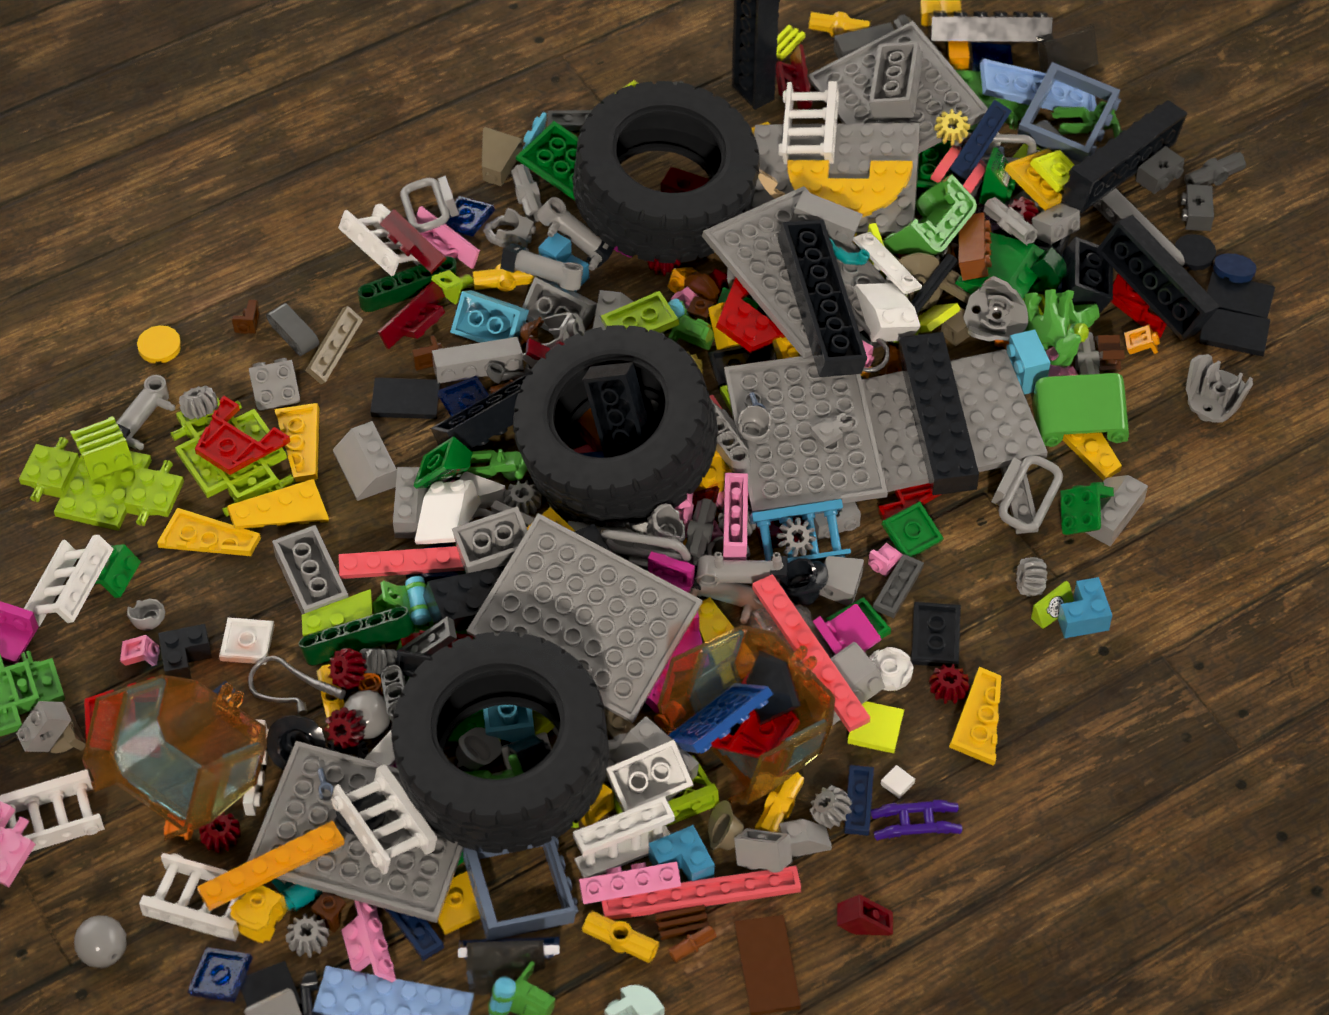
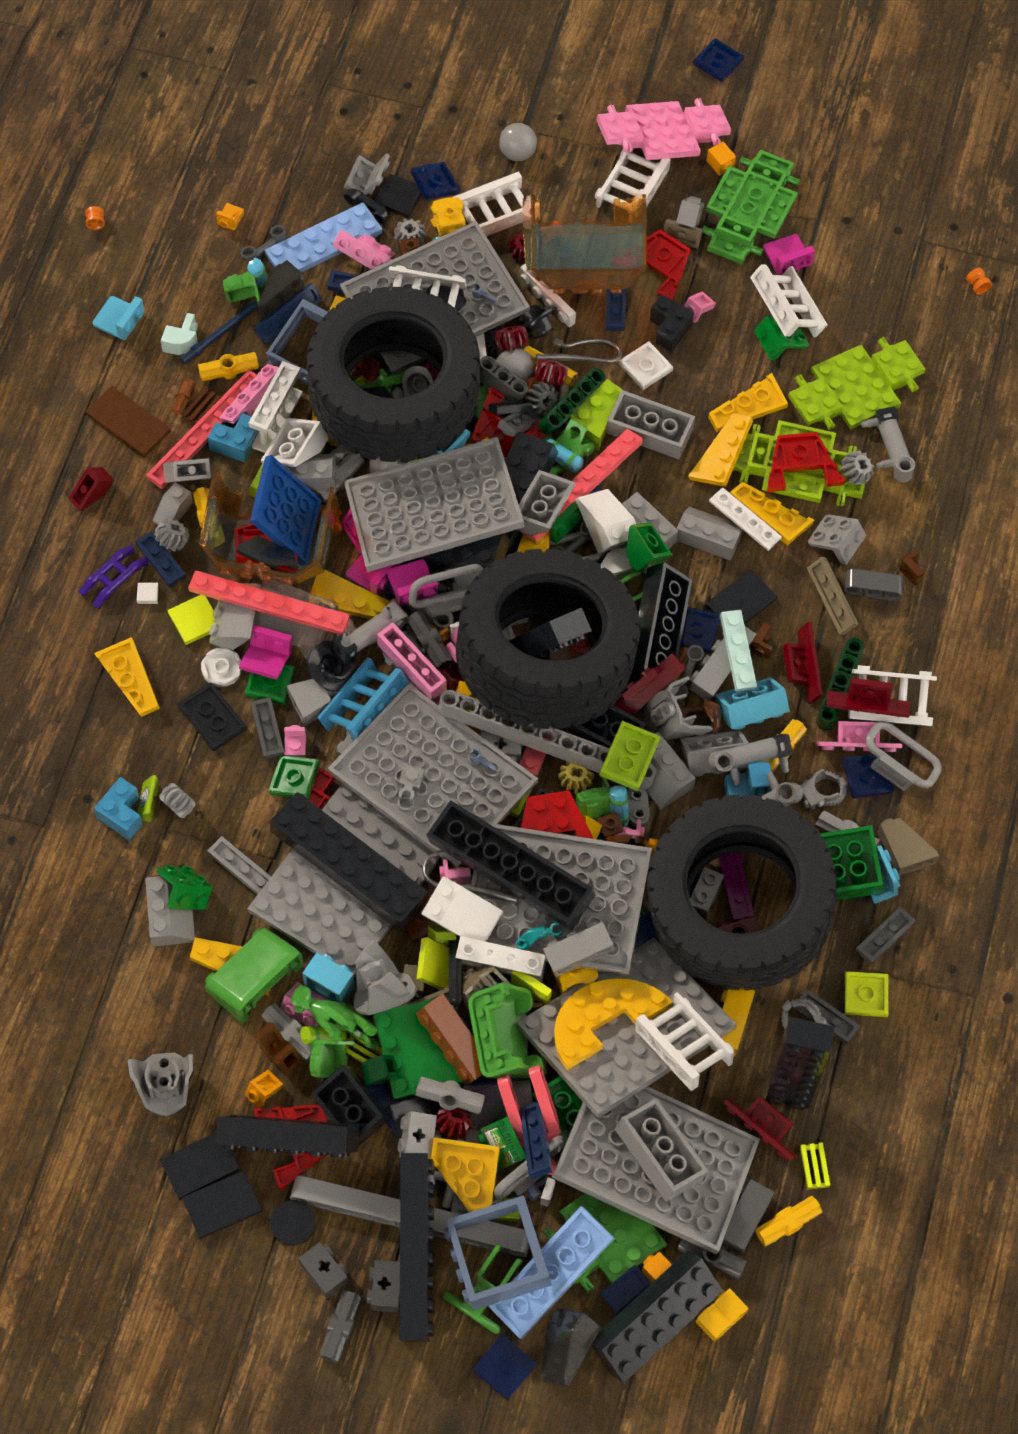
camera: 135 degrees right, 10 degrees up
lime plate [70,416,134,480] -> none
light grey hair [127,599,165,631] -> none
yellow tile [137,325,181,363] -> none
light orange plate [197,821,345,911] -> none
lime bracket [431,270,474,304] -> none
light grey hair [647,503,686,549] -> none
dark tan piece [708,800,744,850] -> none
light grey hair [737,405,772,442] -> none
tan slope [758,169,785,199] -> none
light grey gear [776,518,816,557] -> none
dark red gear [929,664,969,704] -> none
light yellow gear [934,109,970,146] -> none
light grey bar [991,455,1063,532] -> none
neon yellow tile [1030,150,1074,192] -> none
dark blue tile [1213,253,1257,283] -> none
none -> dark blue bar [180,292,271,364]
none -> clear blue plate [473,1334,537,1400]
none -> white bracket [709,488,782,551]
none -> light aqua plate [720,610,757,692]

